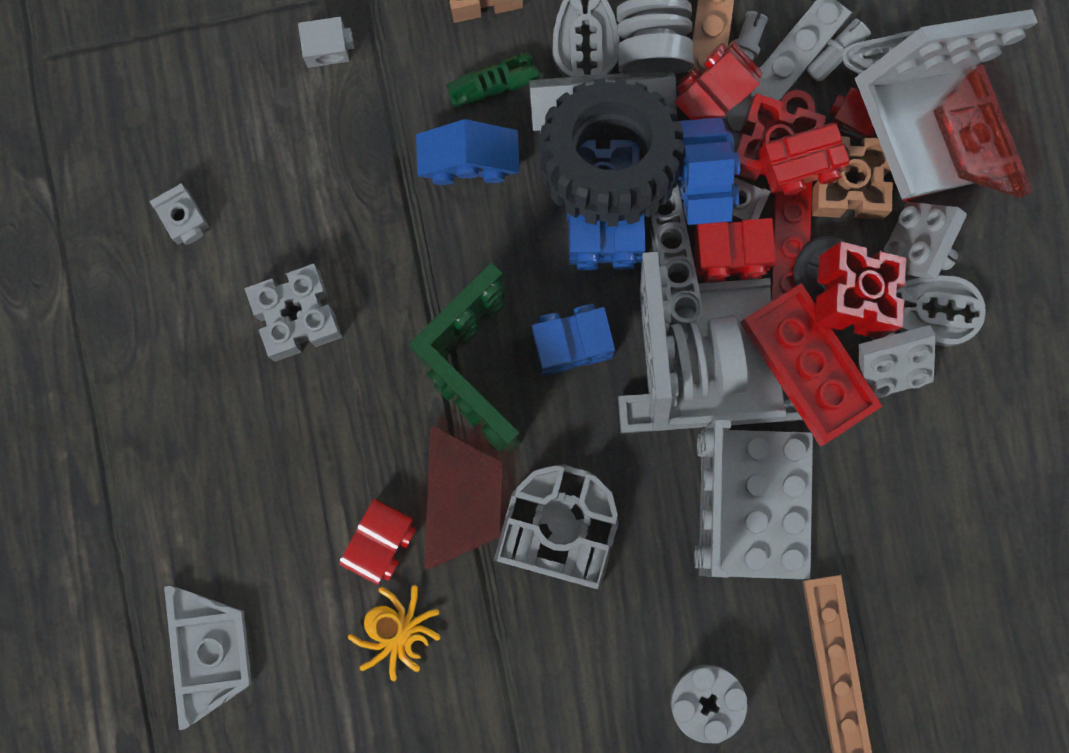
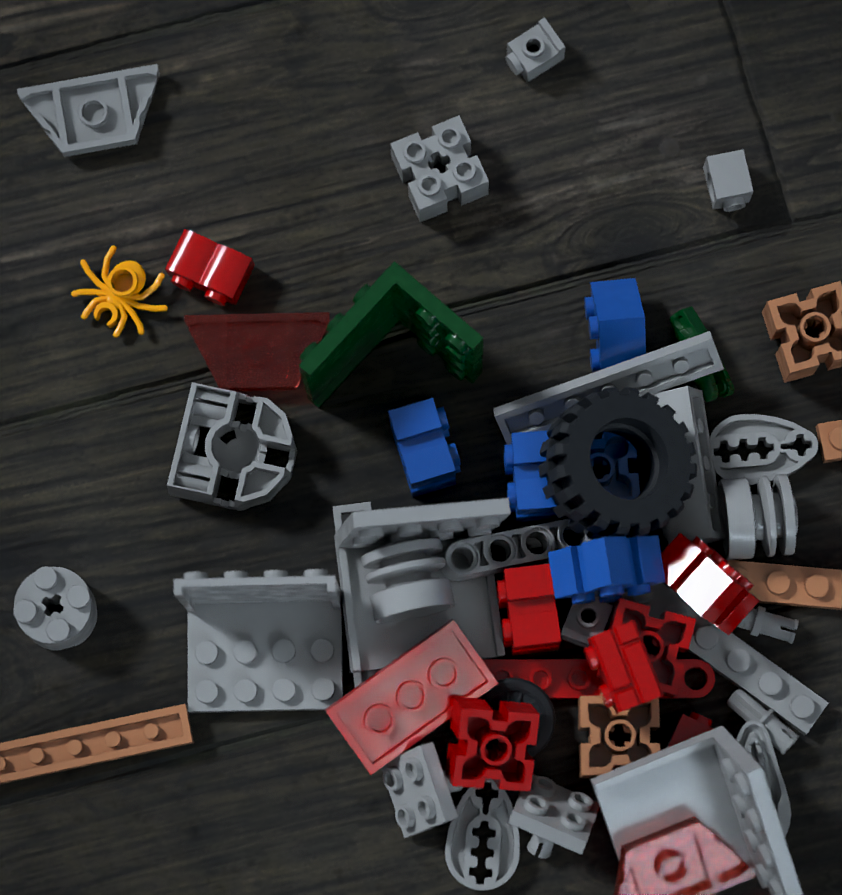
camera: 90 degrees right, 5 degrees down
none -> light grey plate [493,331,724,445]

